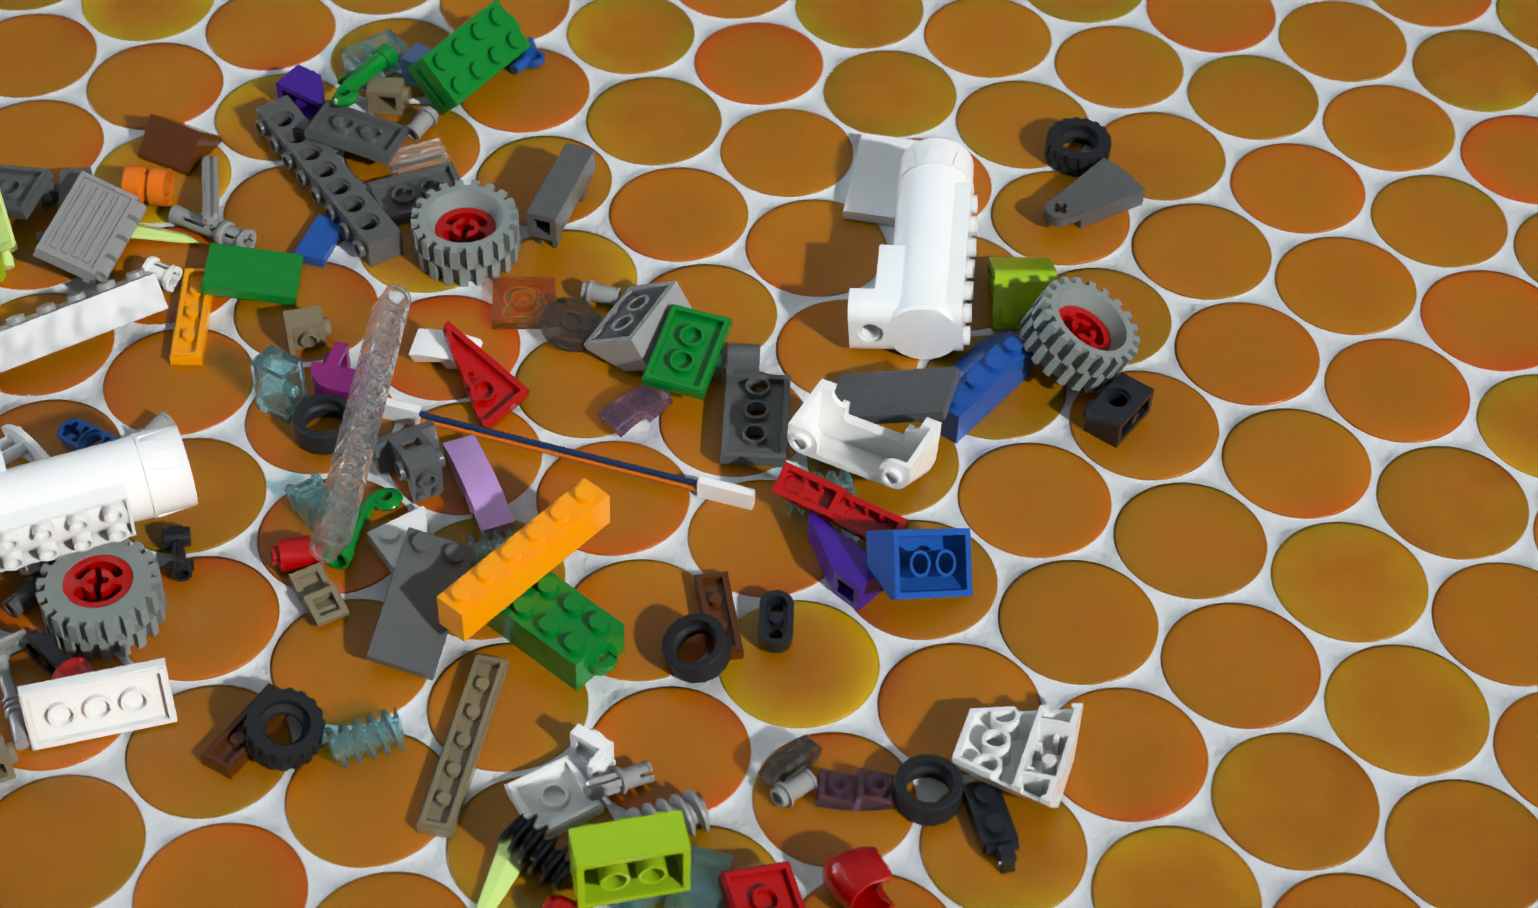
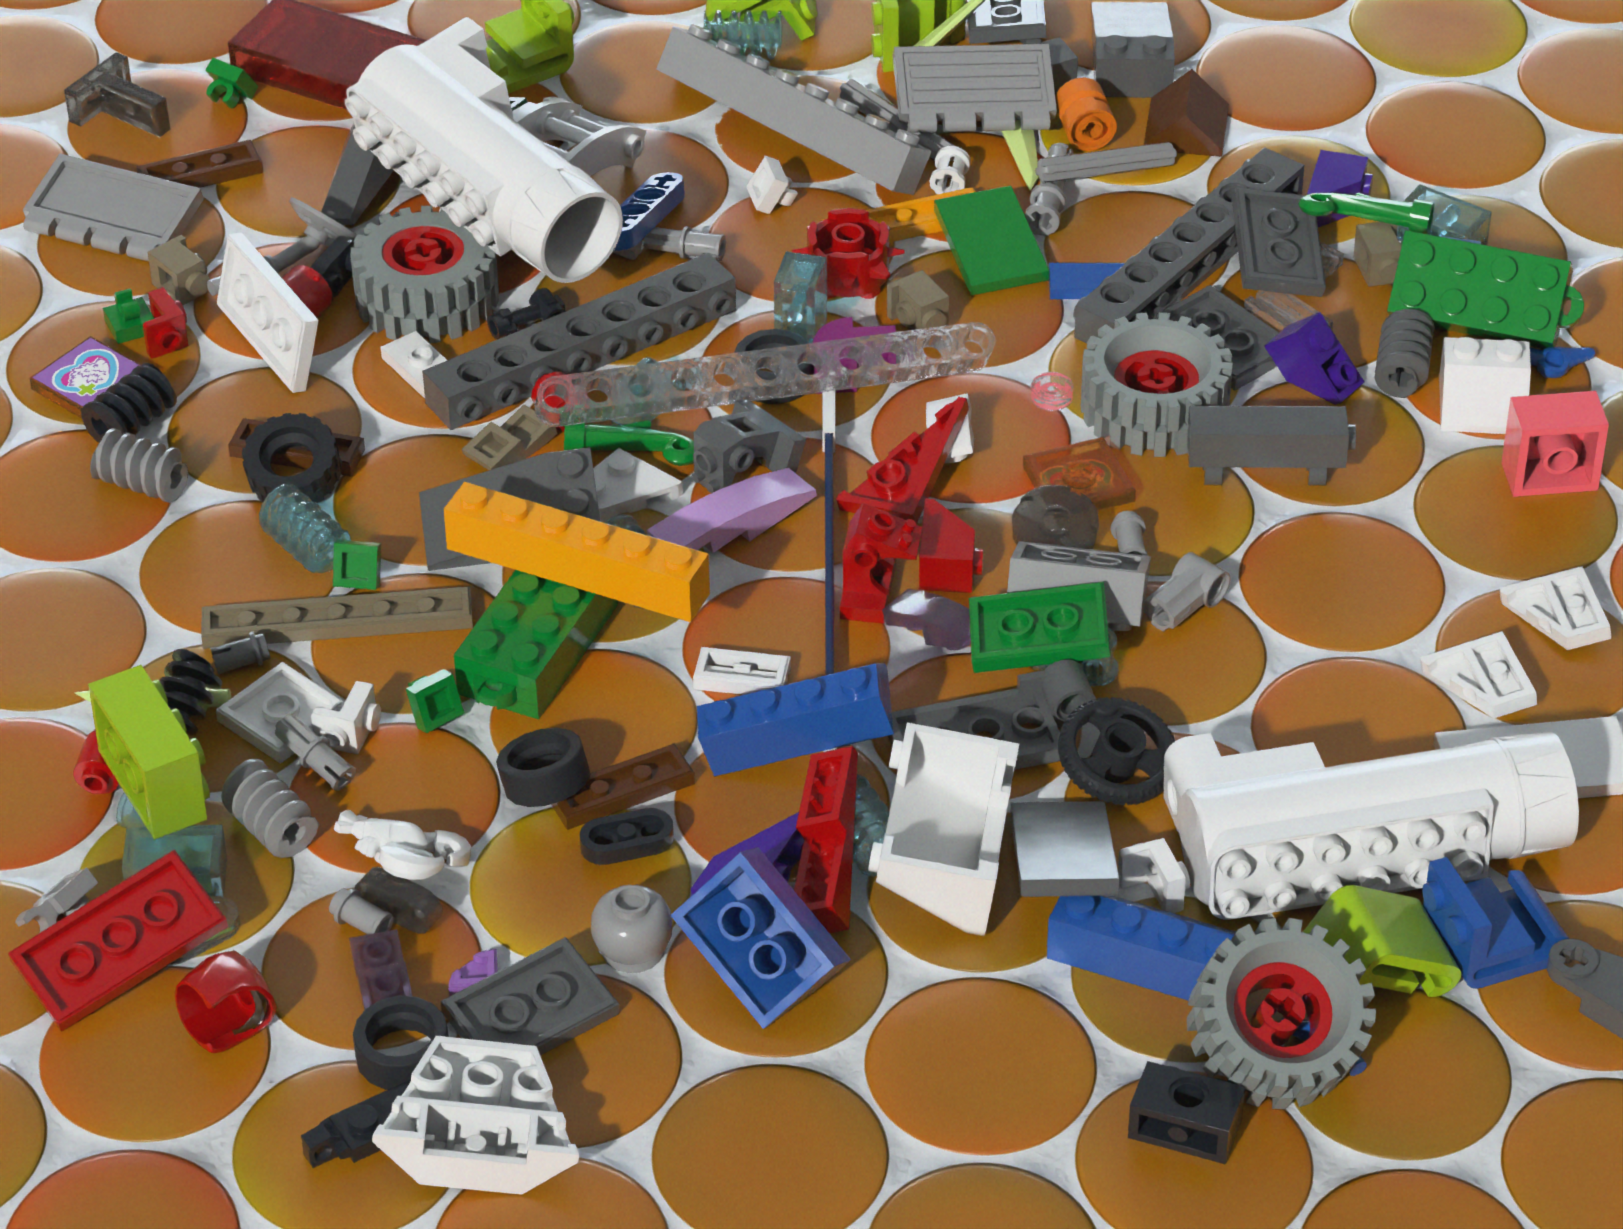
camera: 75 degrees right, 5 degrees down
light grey pin [406,106,439,142] -> none
none -> tile [29,336,141,418]
none -> black piece [81,363,177,443]
none -> light grey piece [90,428,188,503]
none -> green tile [103,288,154,344]
none -> red bracket [143,287,189,359]
none -> dark grey pin [210,631,271,675]
none -> green tile [333,540,381,590]
none -> white animal [334,810,471,880]
none -> white plate [381,331,447,398]
none -> green tile [406,669,464,733]
none -> dark grey brick [422,253,736,430]
none -> dark grey tile [441,937,620,1056]
none -> medium lavender tile [448,949,498,997]
none -> light grey piece [591,885,673,973]
none -> white tile [693,647,791,695]
none -> blue slope [697,663,894,776]
none -> white tile [746,156,798,214]
none -> red brick [792,208,905,299]
none -> light grey axle [840,79,954,161]
none -> red tile [840,503,923,624]
none -> red slope [919,498,983,593]
none -> clear tile [1031,372,1074,411]
none -> black wheel [1058,697,1175,805]
none -> dark grey slope [1091,2,1175,98]
none -> white bracket [1118,838,1190,913]
none -> light grey piece [1143,552,1231,632]
none -> dark purple slope [1264,312,1365,405]
none -> dark grey piece [1374,309,1435,398]
none -> white wing [1420,631,1537,718]
none -> blue piece [1422,857,1569,989]
none -> white slope [1439,337,1531,434]
none -> white wing [1499,566,1611,650]
none -> coral brick [1501,391,1609,497]

